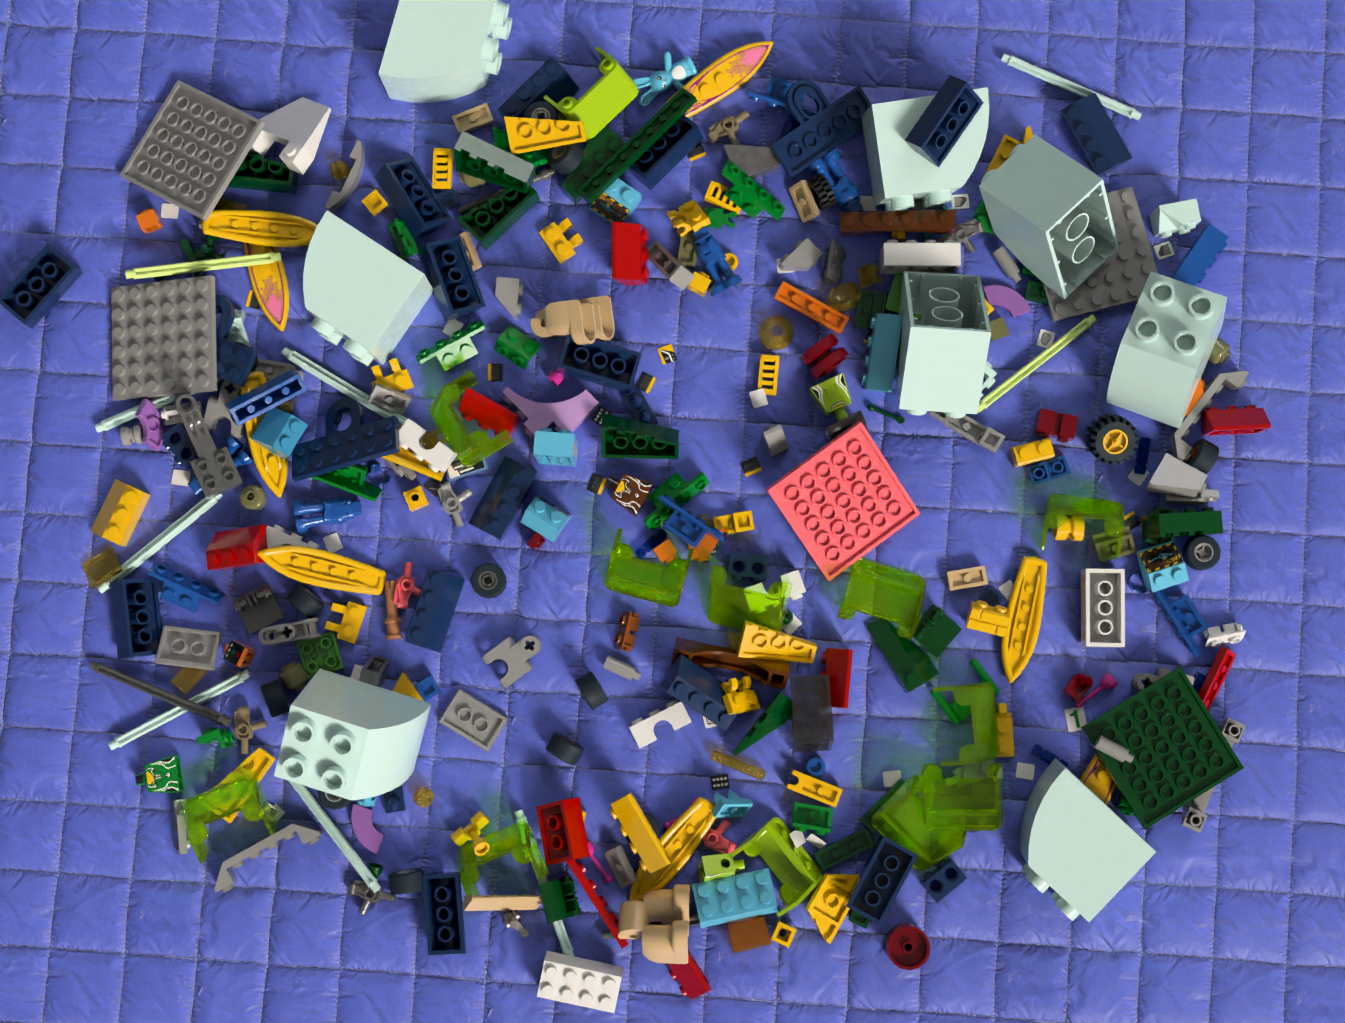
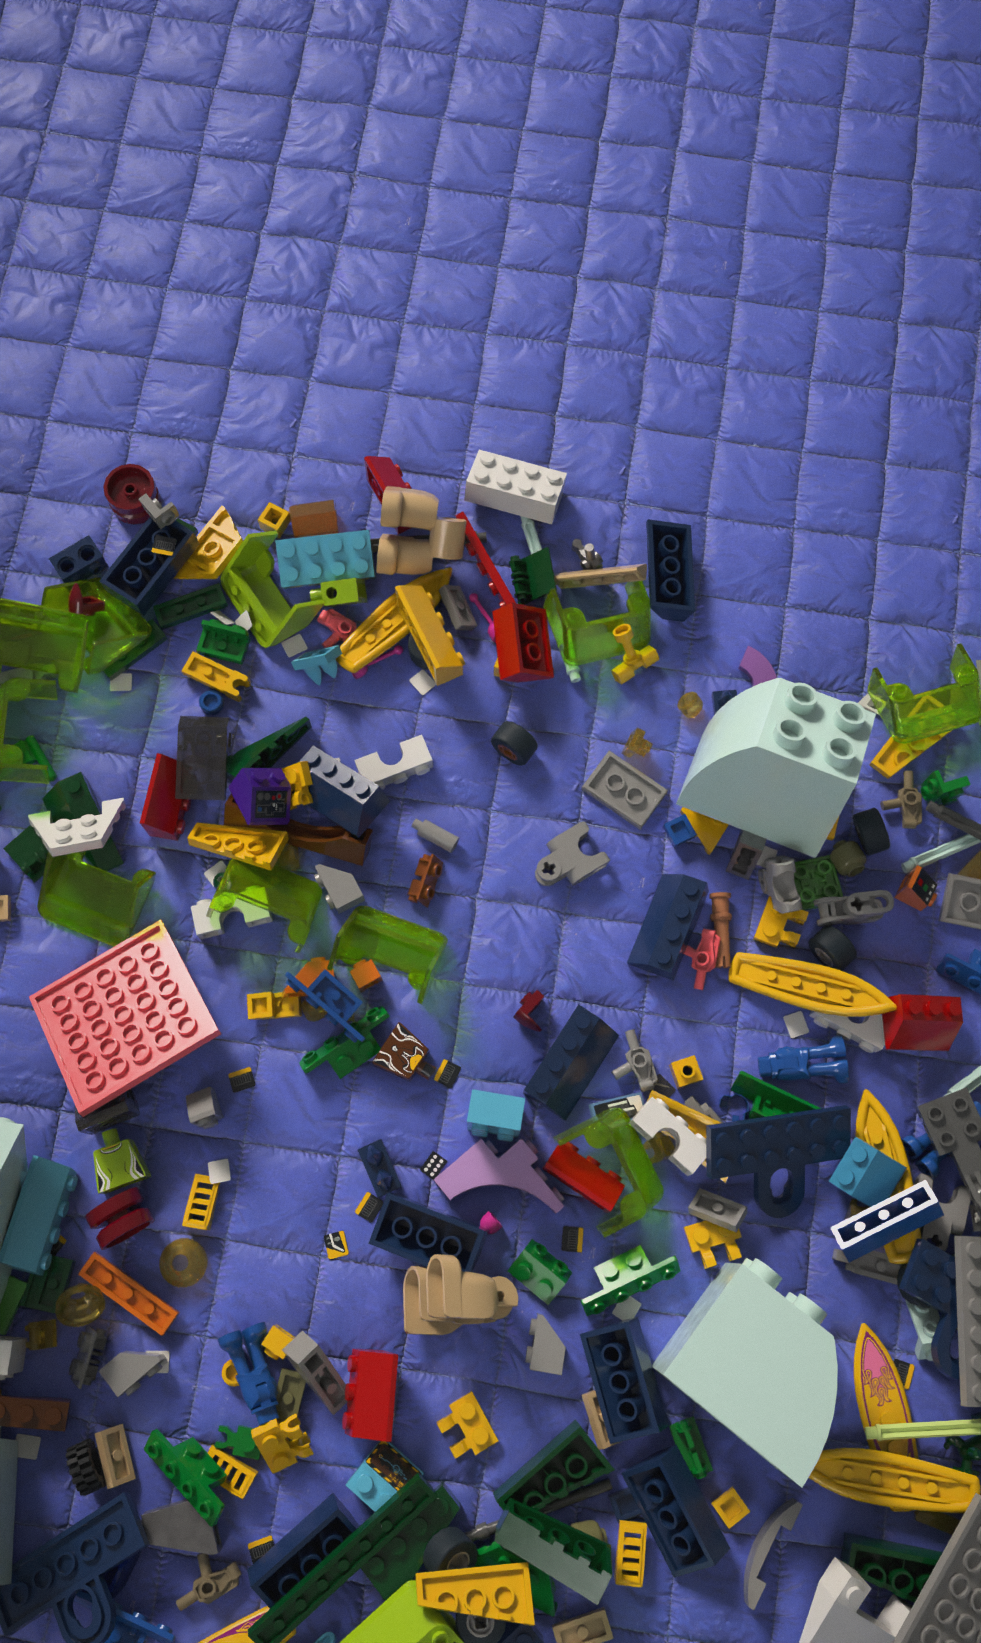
camera: 175 degrees left, 10 degrees down
light grey slope [214,822,324,893] -> none
dark grey hinge [233,583,284,634] -> none
olive head [240,485,267,511] -> none
light aqua piece [282,347,407,428] -> none
light aqua piece [289,781,382,893] -> none
clear yellow tile [330,160,351,180] -> none
flat silver piece [348,879,396,915] -> none
dark green hinge [367,863,383,878] -> none
black wheel [388,868,424,895] -> none
black wheel [471,563,507,599] -> none
medium azure slope [521,495,572,542] -> none
black wheel [575,671,608,710] -> none
dark green wedge [601,413,679,459] -> none
clear blue axle [634,528,667,559] -> none
black sticker [710,774,730,790] -> none
clear yellow axle [711,750,766,780] -> none
dark blue brick [727,552,769,583] -> none
blue piece [808,149,863,212] -> none
dark green hinge [867,404,905,424] -> none
none -> white wing [28,798,126,857]
none -> dark red plate [68,583,105,616]
none -> light grey bracket [139,494,179,529]
none -> black sticker [151,535,177,556]
none -> dark purple slope [228,768,291,825]
none -> white sticker [281,634,308,658]
none -> light grey slope [314,864,365,914]
none -> white sticker [409,670,436,695]
none -> clear yellow tile [621,727,653,758]
none -> light grey piece [758,856,803,914]

